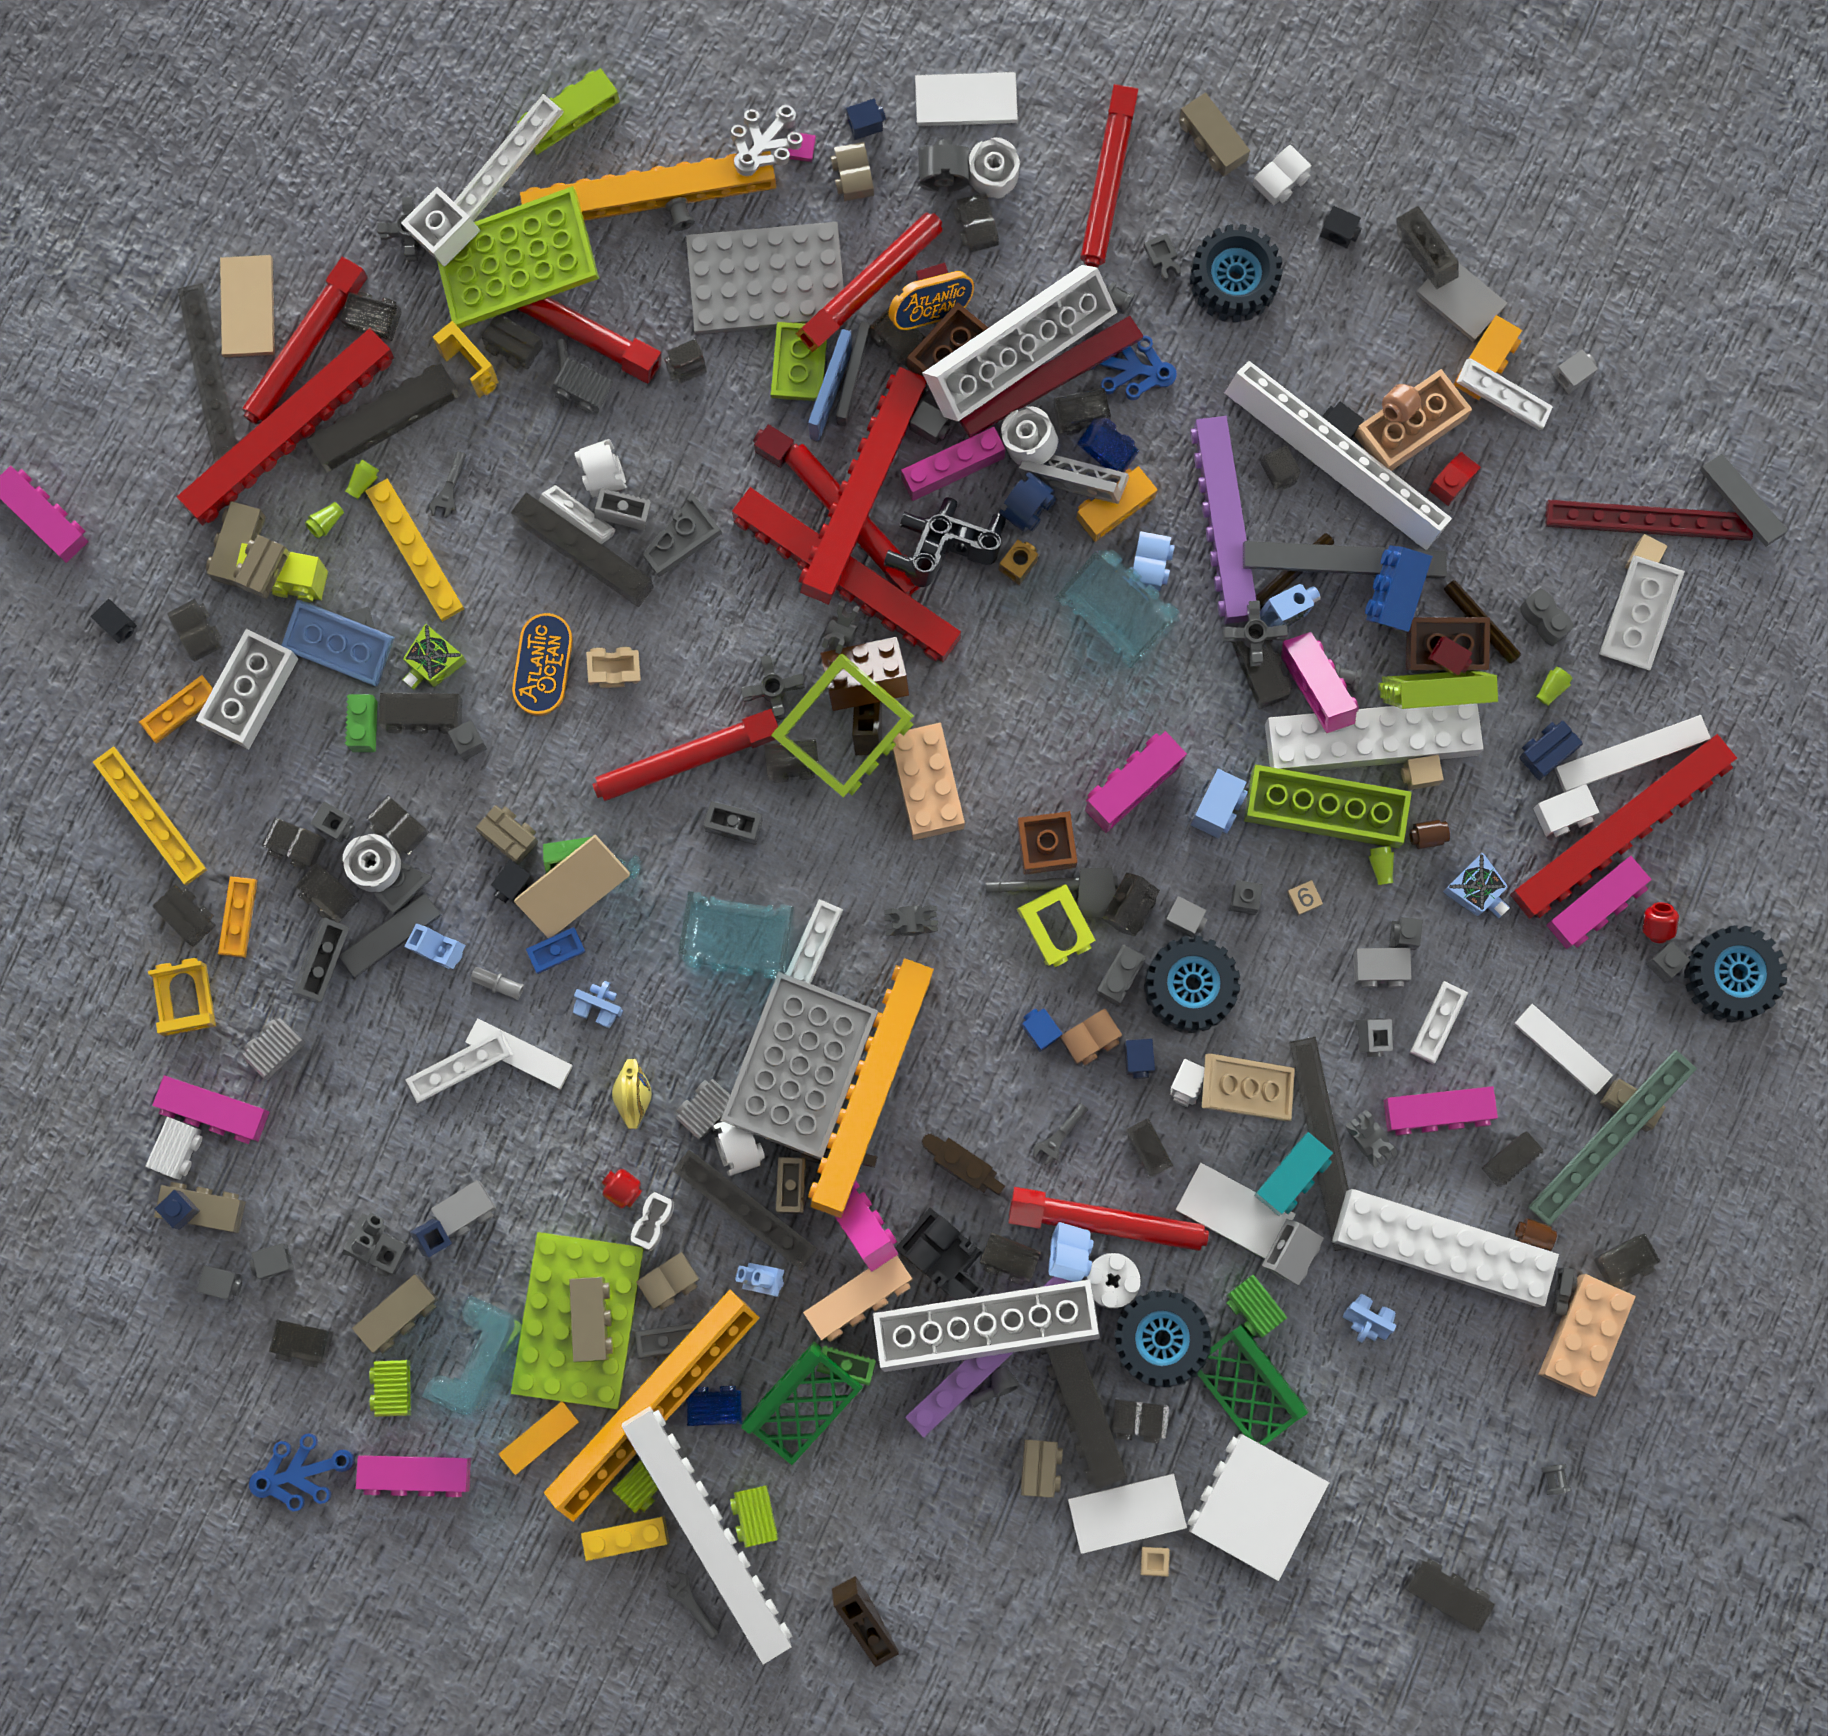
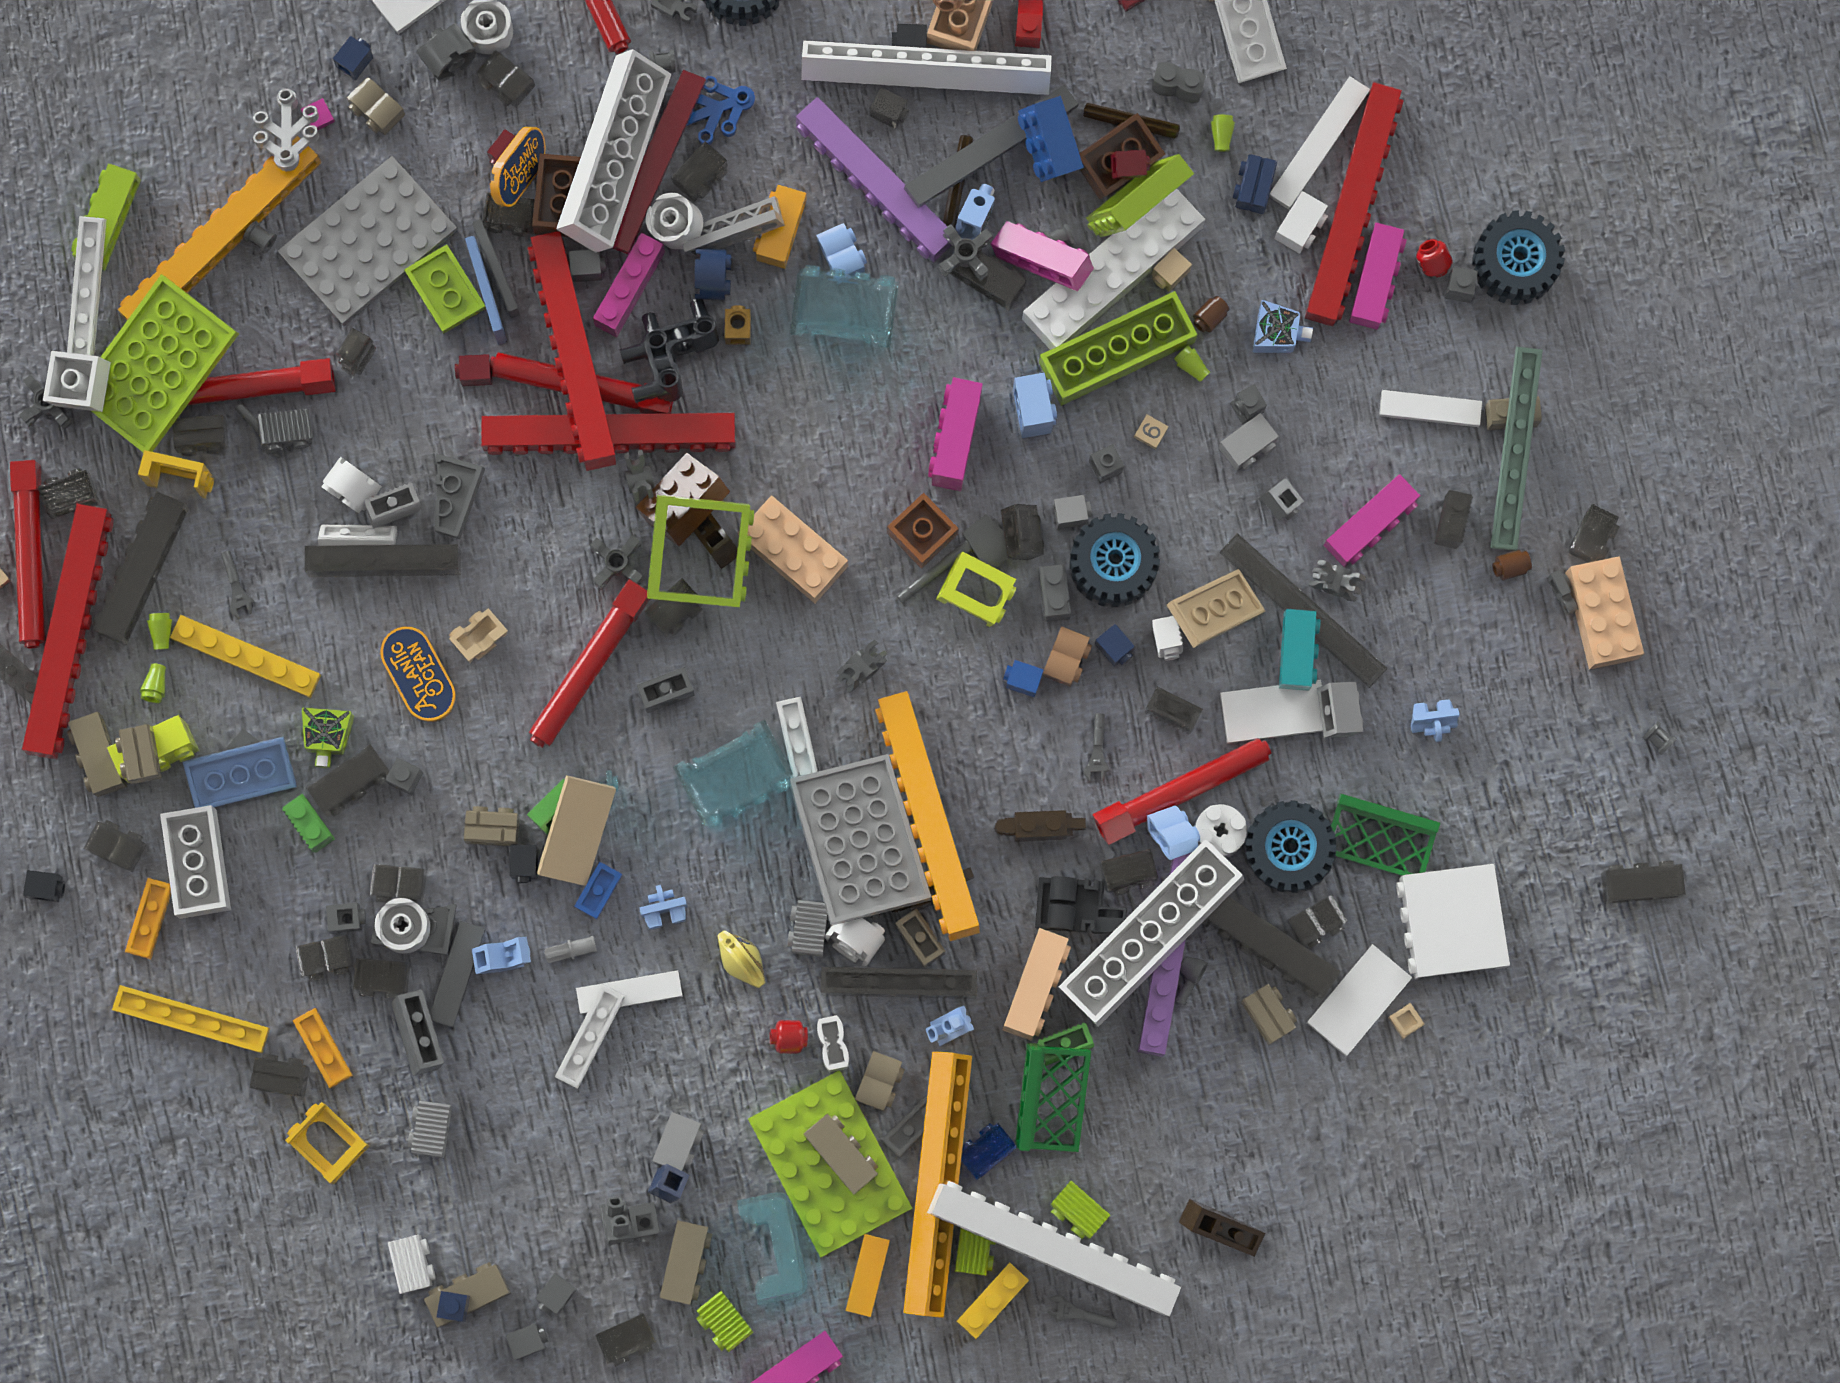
camera: 40 degrees left, 0 degrees up
dark pink brick [152,1075,269,1144] -> none
red brick [795,212,943,353] -> none
dark pink brick [834,1180,898,1272] -> none
clear blue brick [1077,418,1140,473] -> none
bright green brick [1226,1275,1287,1338] -> none
white brick [1332,1189,1559,1307] -> none
white tile [1409,981,1468,1064] -> none

